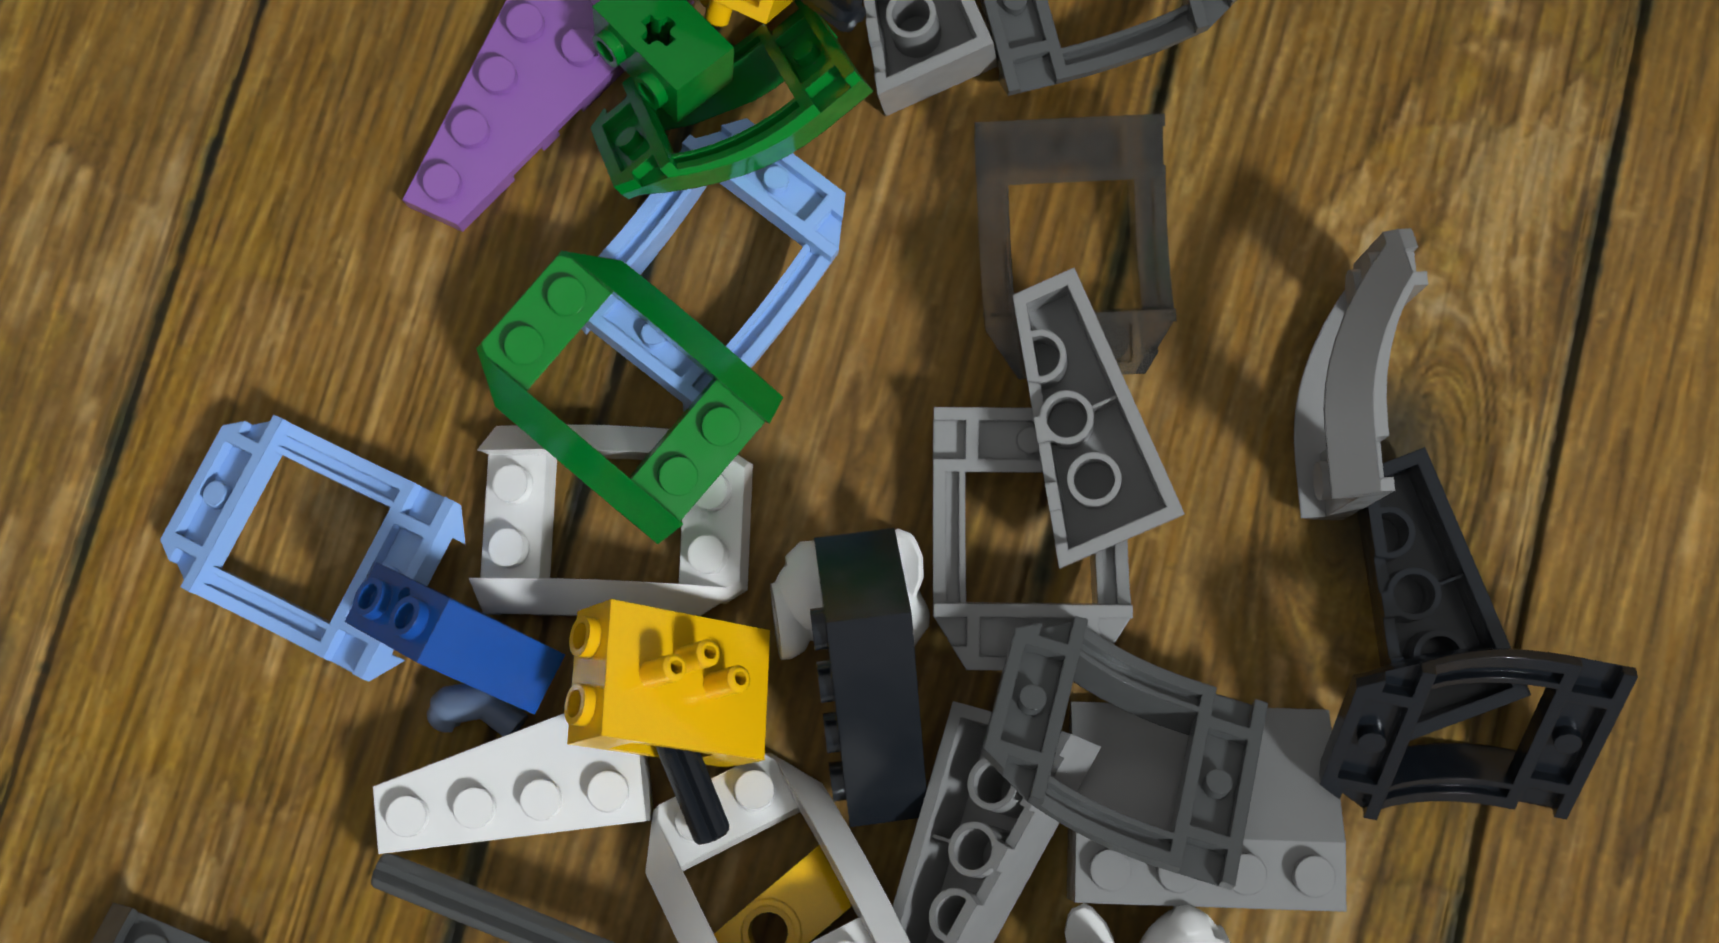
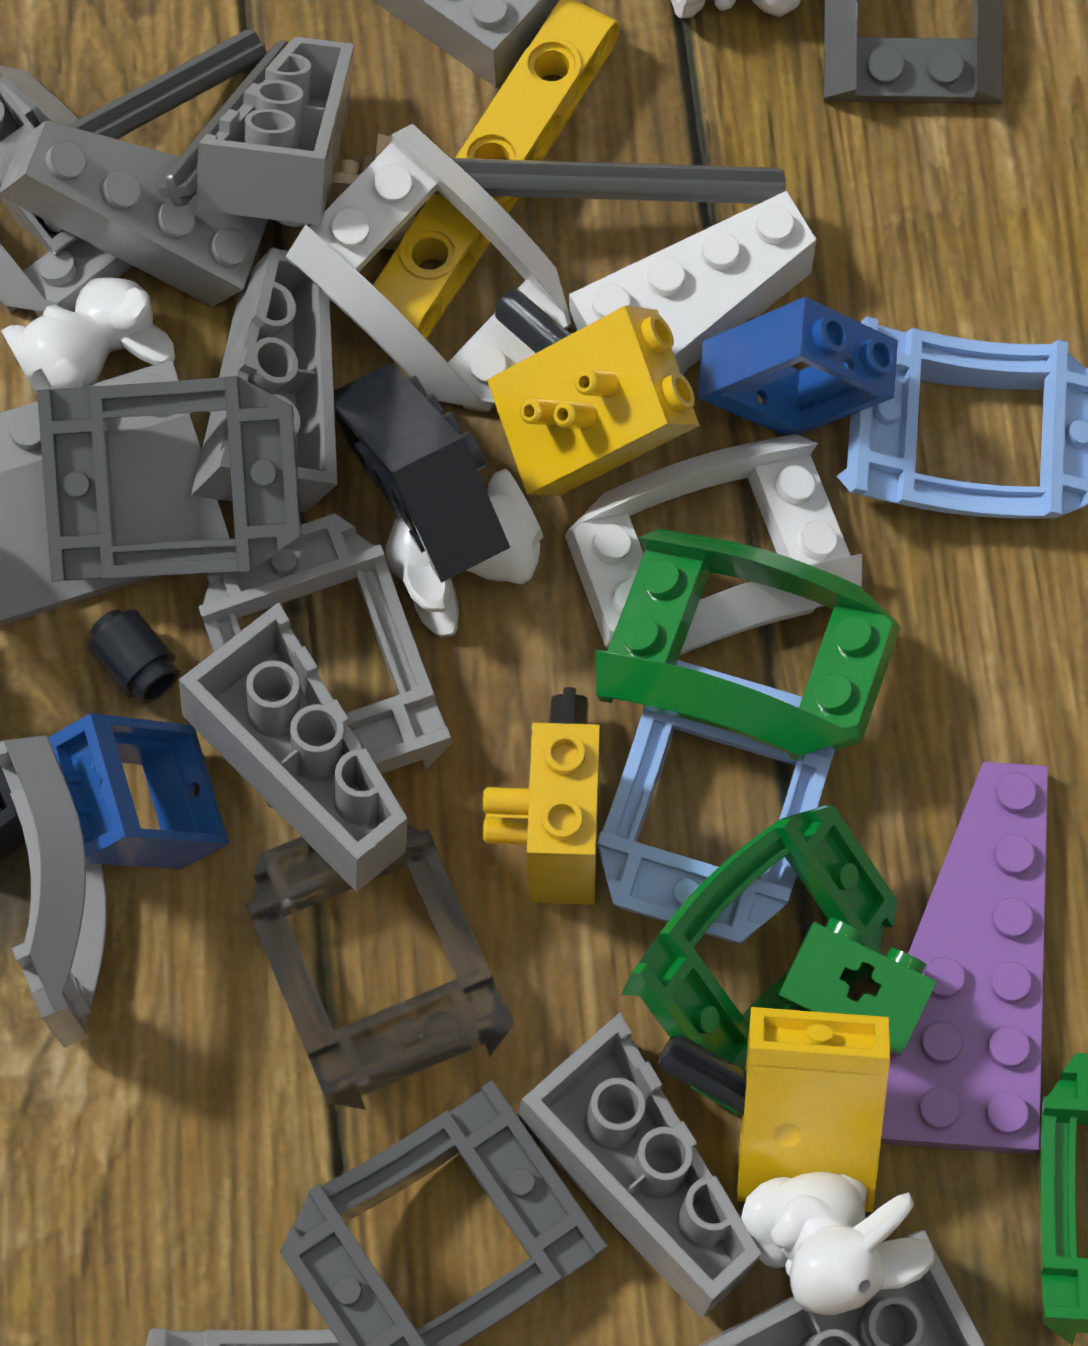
camera: 160 degrees right, 10 degrees down
none -> blue window [48,713,229,869]
none -> black brick [88,609,180,704]
none -> yellow piece [483,687,600,905]

